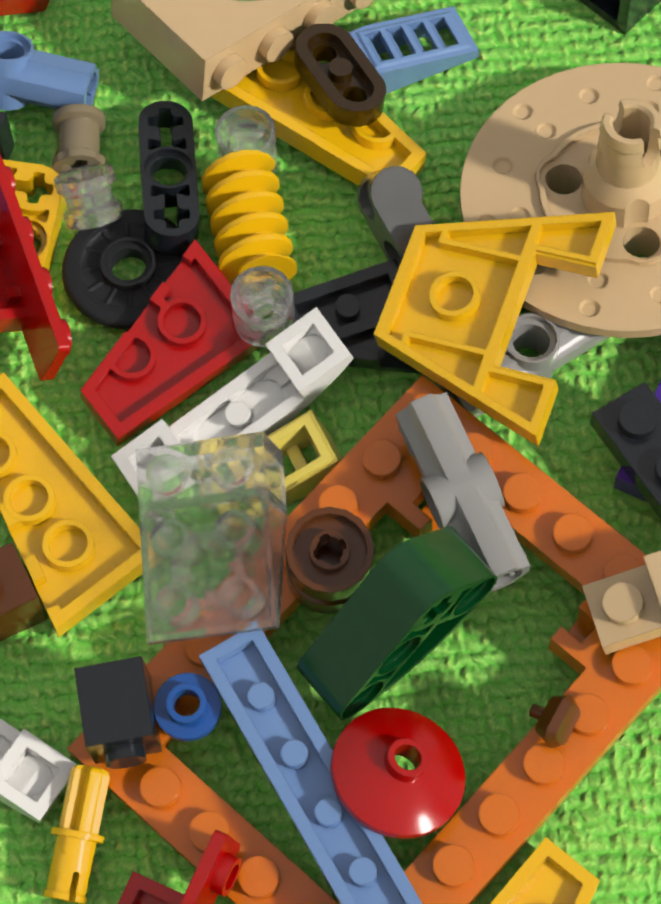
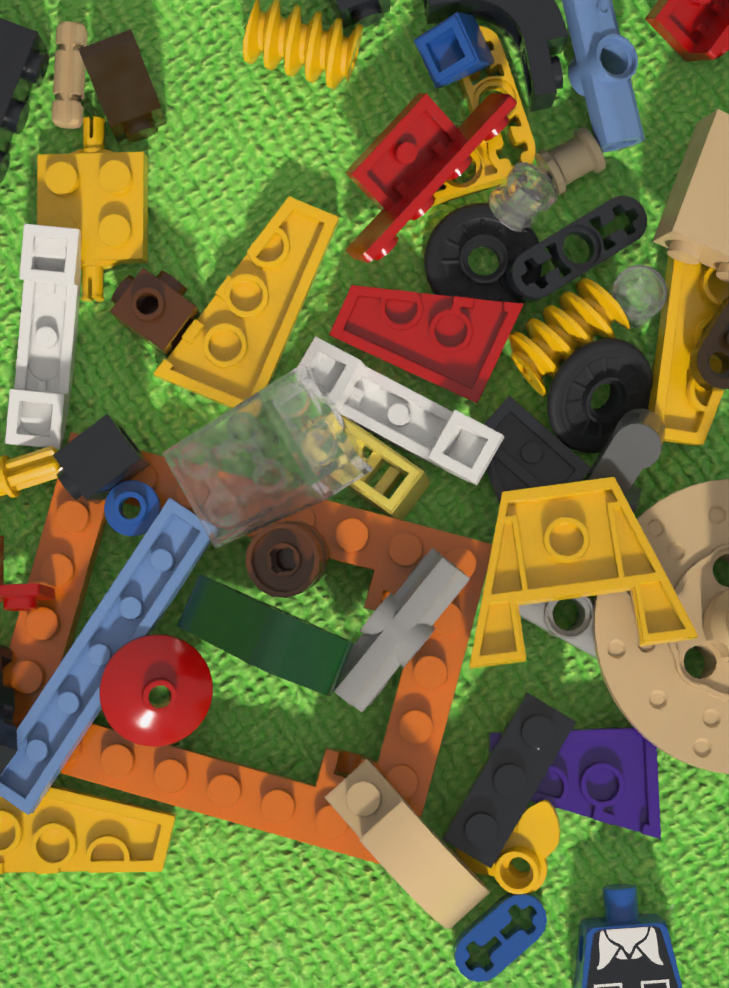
camera: 55 degrees right, 20 degrees up
clear wheel [230,266,295,347] -> none
reddish brown rock [529,695,580,748] -> none
none -> black wheel [547,338,653,453]

